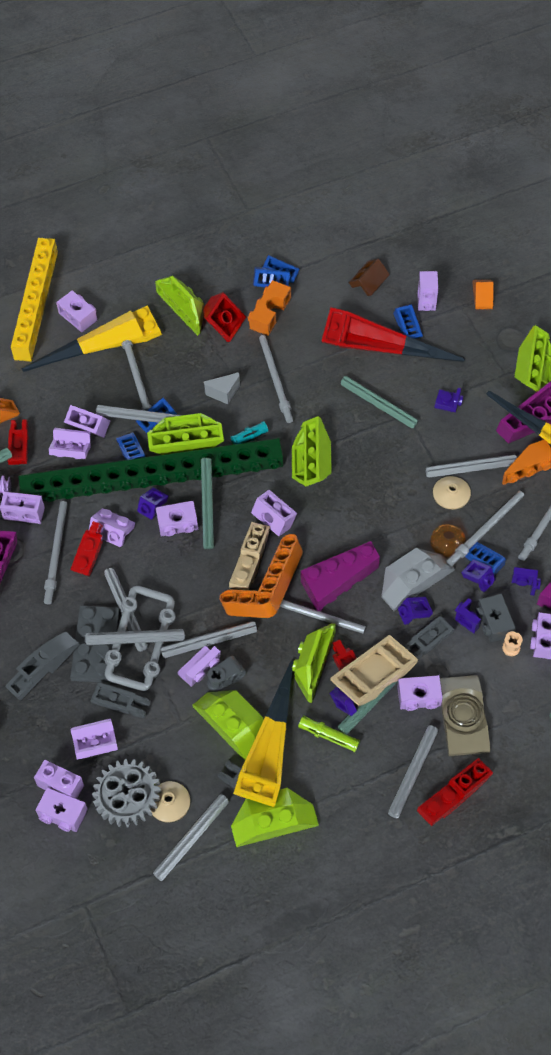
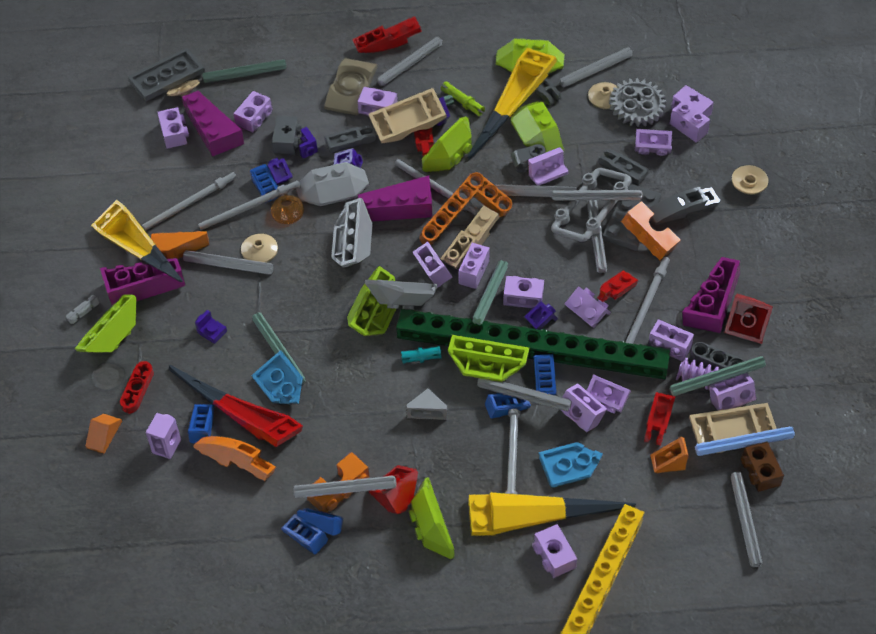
camera: 160 degrees left, 5 degrees down
light grey bar [259,335,293,423] -> none
reddish brown panel [348,258,389,296] -> none
light nougat bush [502,631,523,656] -> none
dark purple bracket [511,567,541,596] -> none
none -> red beam [120,361,154,413]
none -> orange slope [193,436,276,481]
none -> dark azure tile [251,350,303,404]
none -> light grey axle [293,476,396,498]
none -> light grey wedge [331,198,372,267]
none -> light grey wedge [365,280,437,309]
none -> lavender brick [459,243,490,289]
none -> dark azure tile [538,442,603,488]
none -> orange arch [621,201,681,261]

